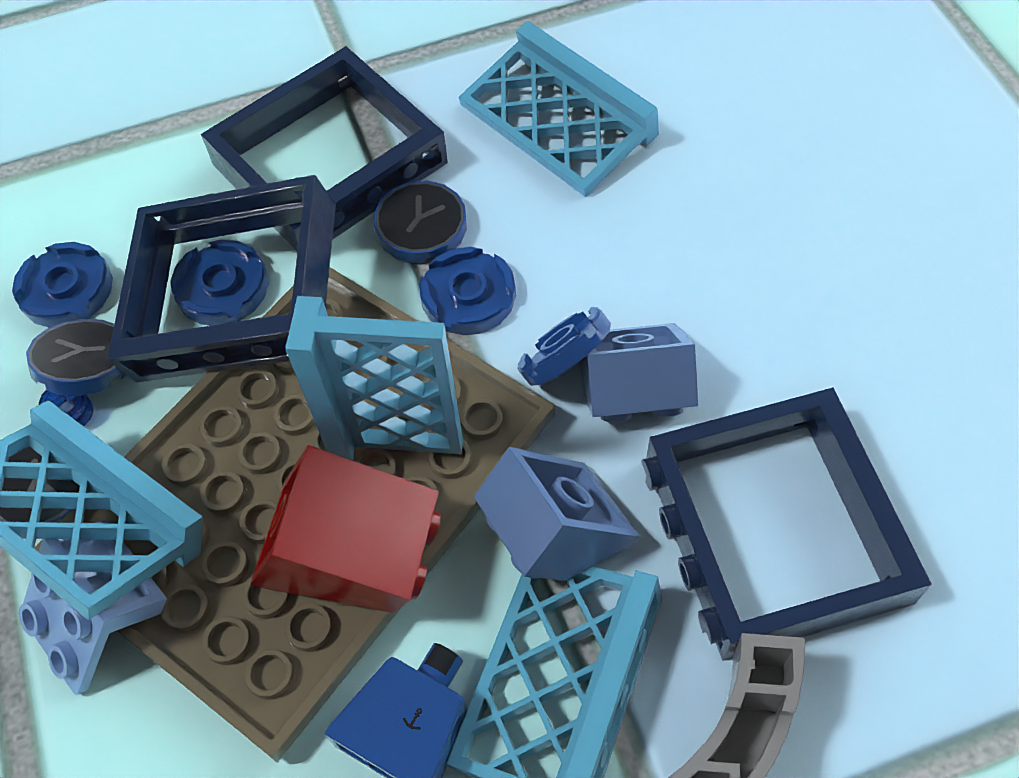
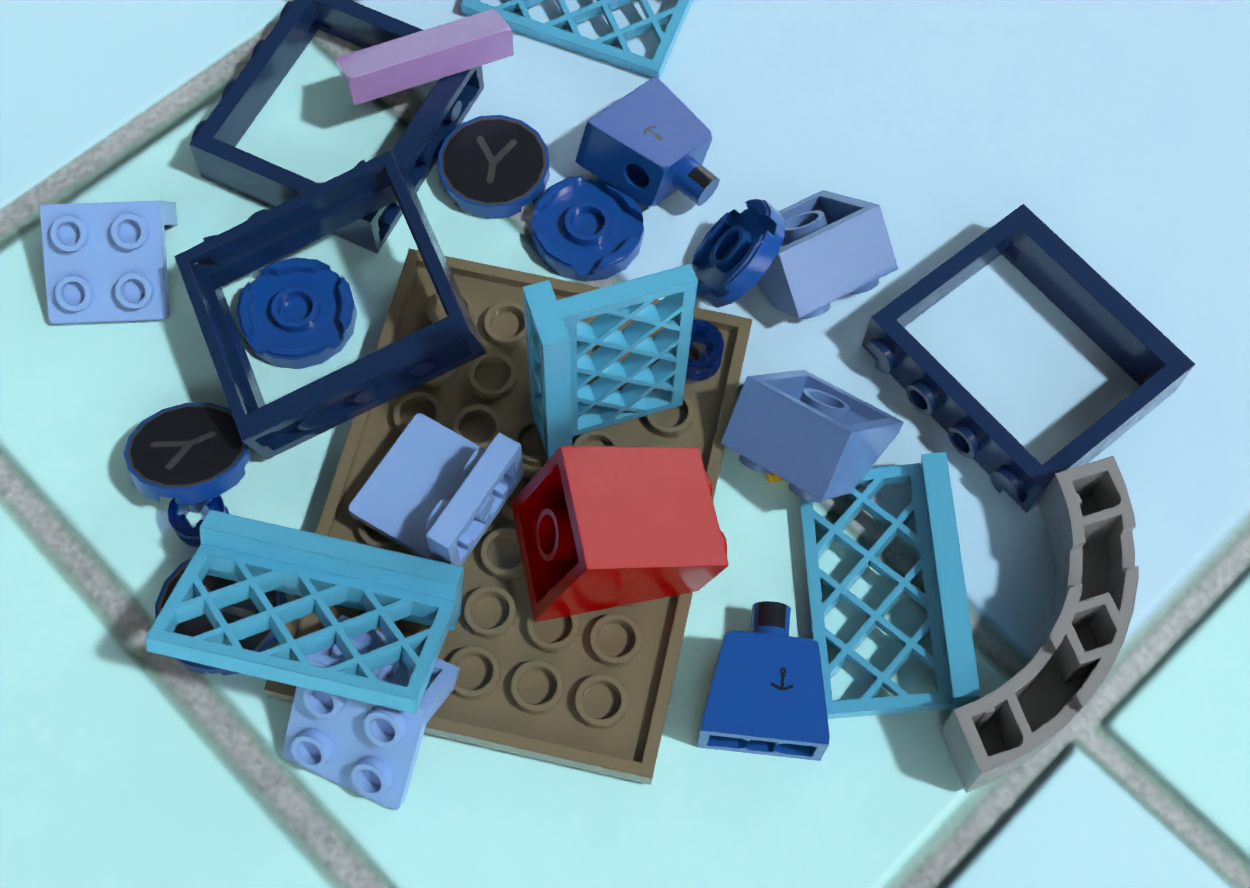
camera: 30 degrees left, 5 degrees up
blue tile [12,242,113,328] -> none
none -> light blue bracket [39,200,177,323]
none -> lavender slope [335,9,514,106]
none -> light blue bracket [348,413,524,566]
none -> torso [575,76,720,207]
none -> clear blue bush [686,319,725,382]

